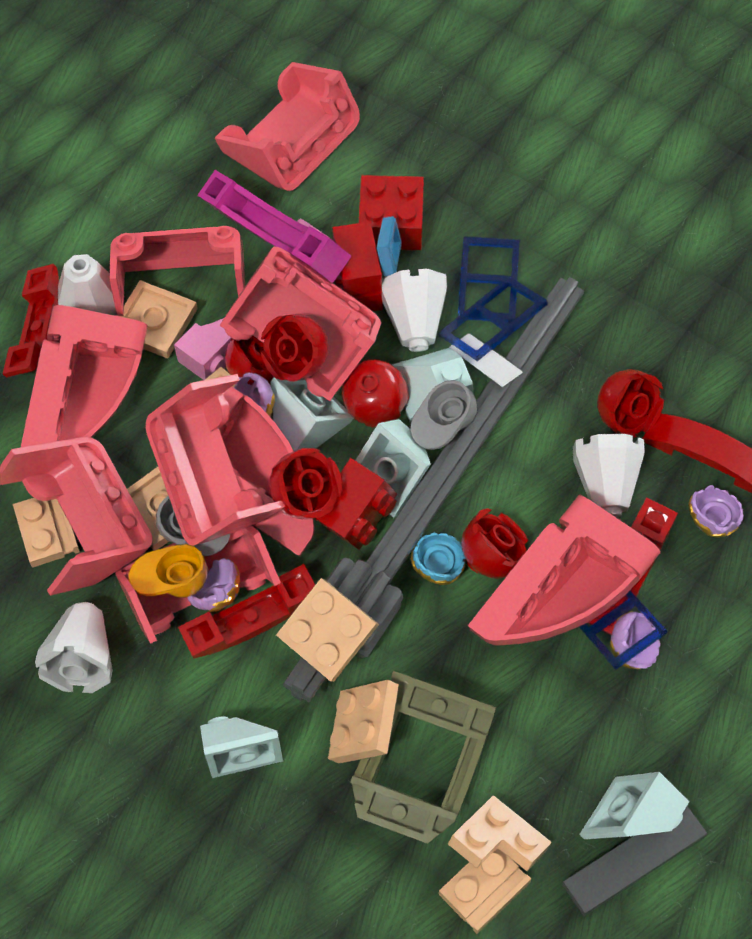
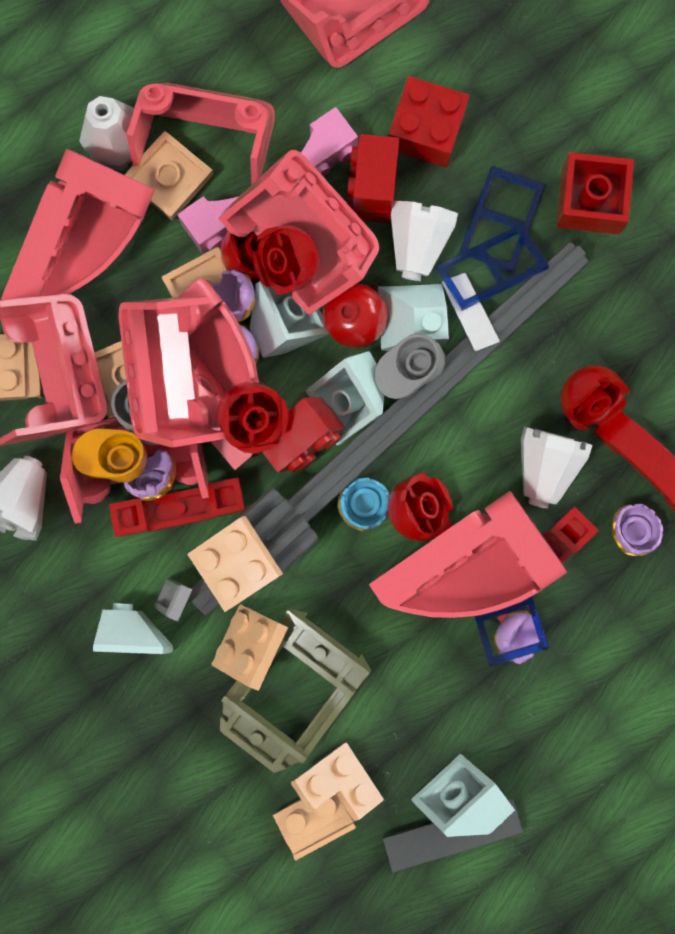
camera: 15 degrees right, 20 degrees up
red slope [2,264,59,377] -> none
dark pink arch [197,170,351,283] -> none
dark azure tile [377,216,402,276] -> none
none -> light grey tile [154,578,192,621]
none -> red brick [556,152,634,235]

